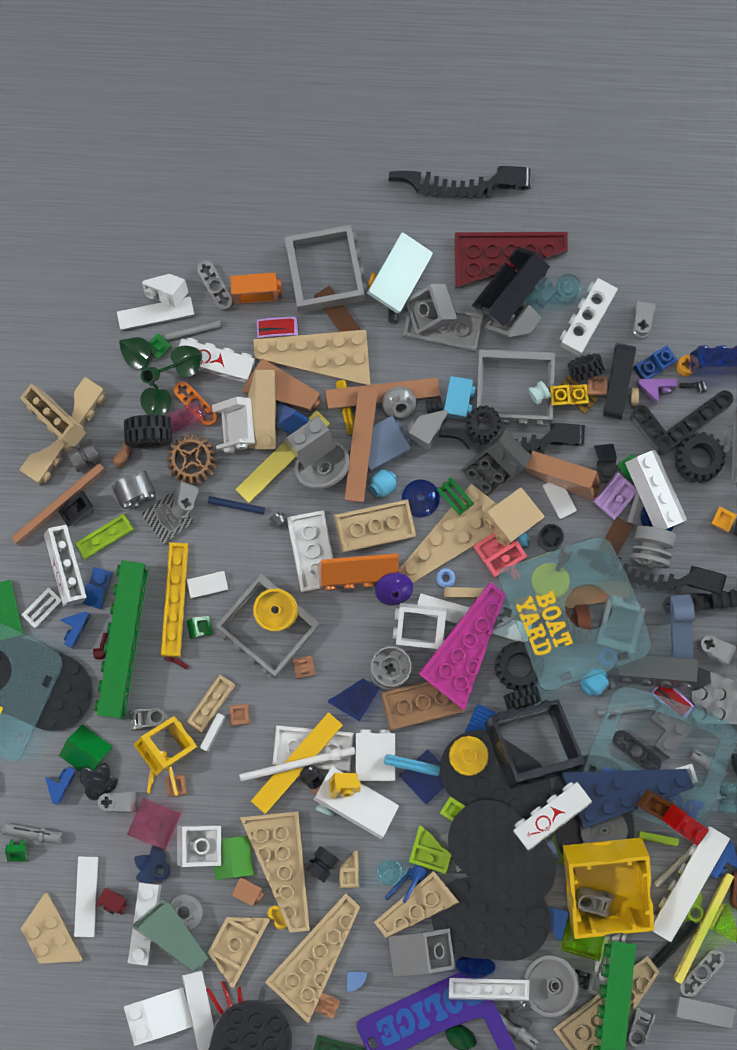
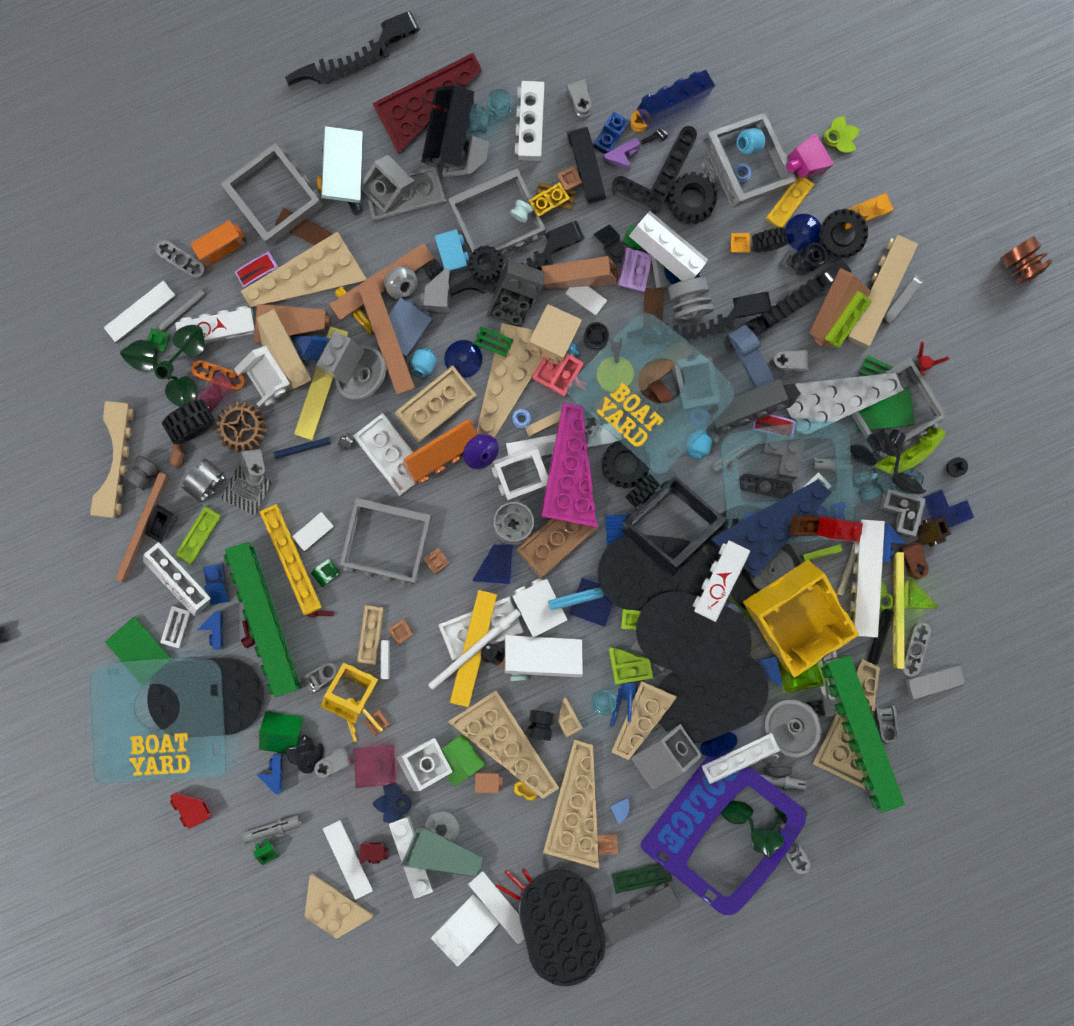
camera: 30 degrees left, 5 degrees up
tan brick [20,383,87,447] -> none
white slope [142,274,188,308] -> none
tan wing [208,917,270,988] -> none
yellow wheel [253,589,298,631] -> none
yellow brick [329,773,361,799] -> none
yellow tile [449,736,489,776] -> none
black tyre [568,353,605,382] -> none
light grey piece [575,887,615,917] -> none
tan tile [631,387,639,406] -> none

